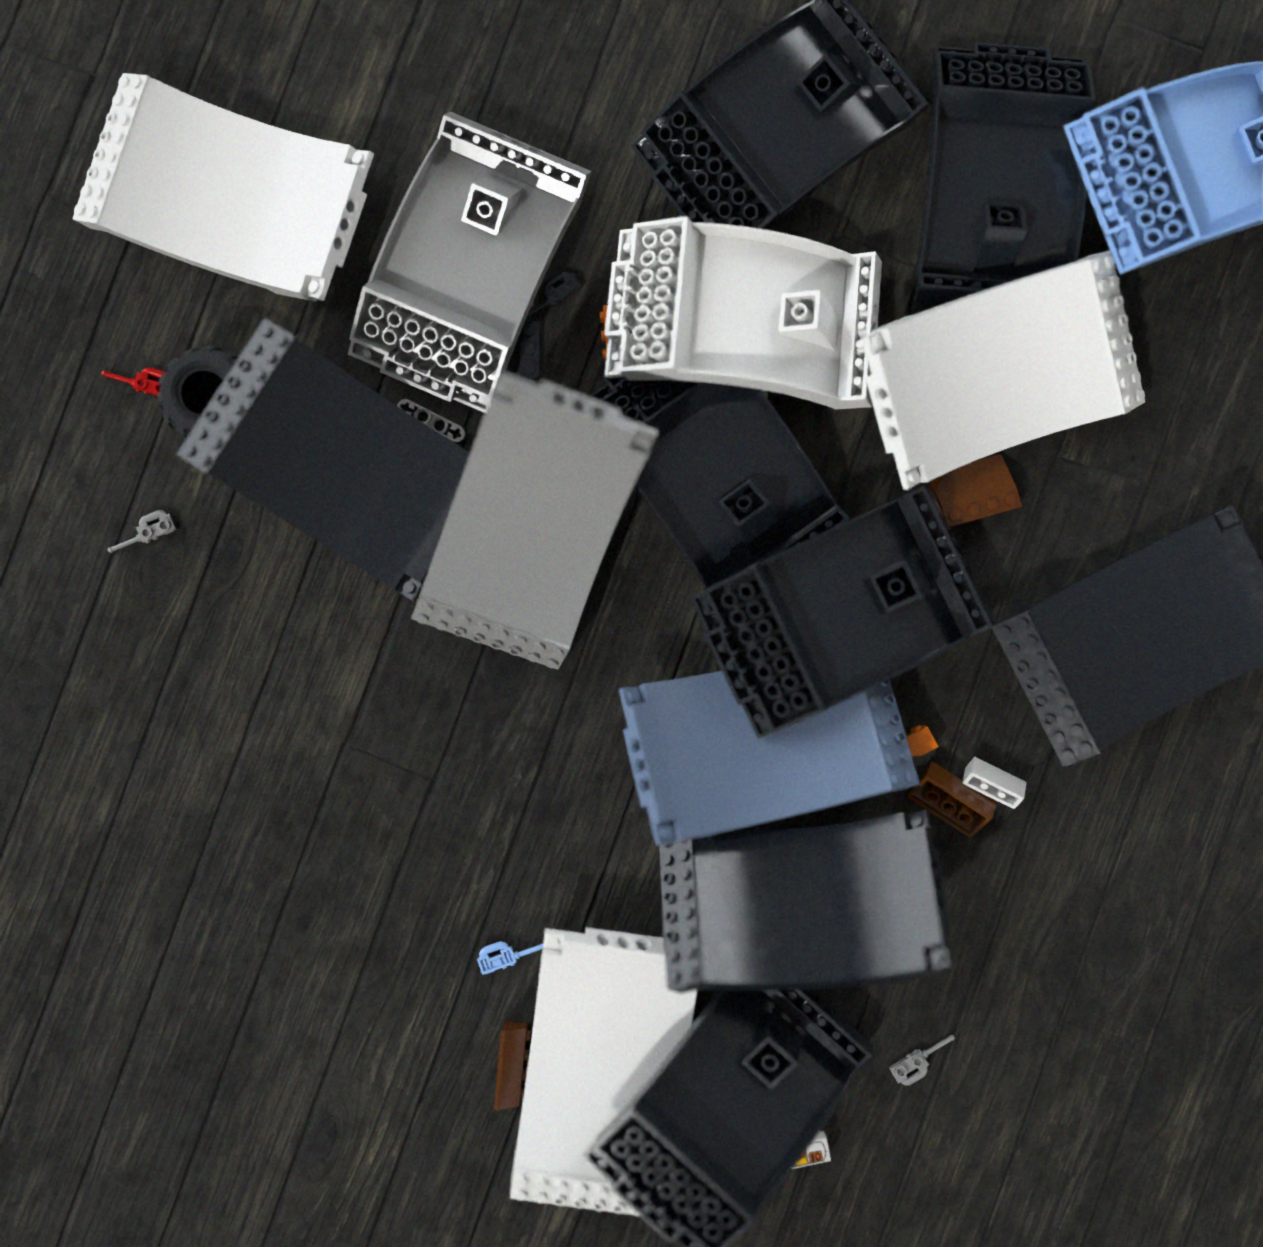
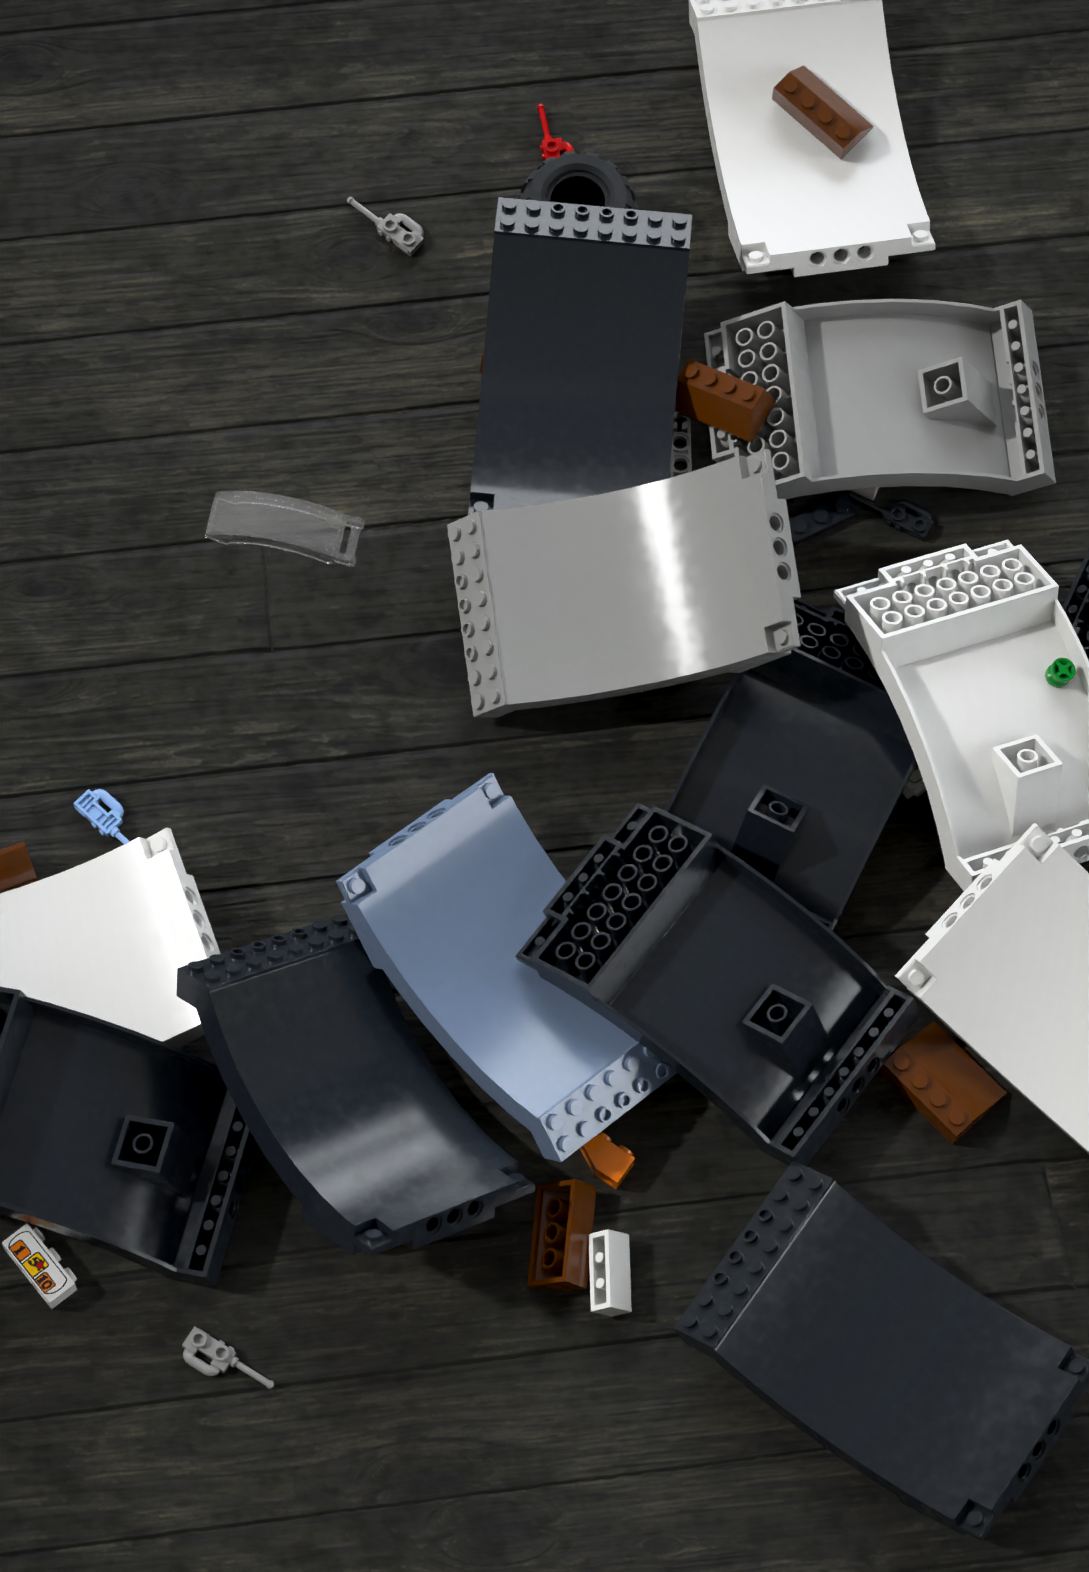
camera: 55 degrees right, 20 degrees down
none -> clear windscreen [205,491,365,567]
none -> reddish brown slope [675,359,776,443]
none -> reddish brown slope [772,66,873,160]
none -> green wheel [1045,658,1076,688]

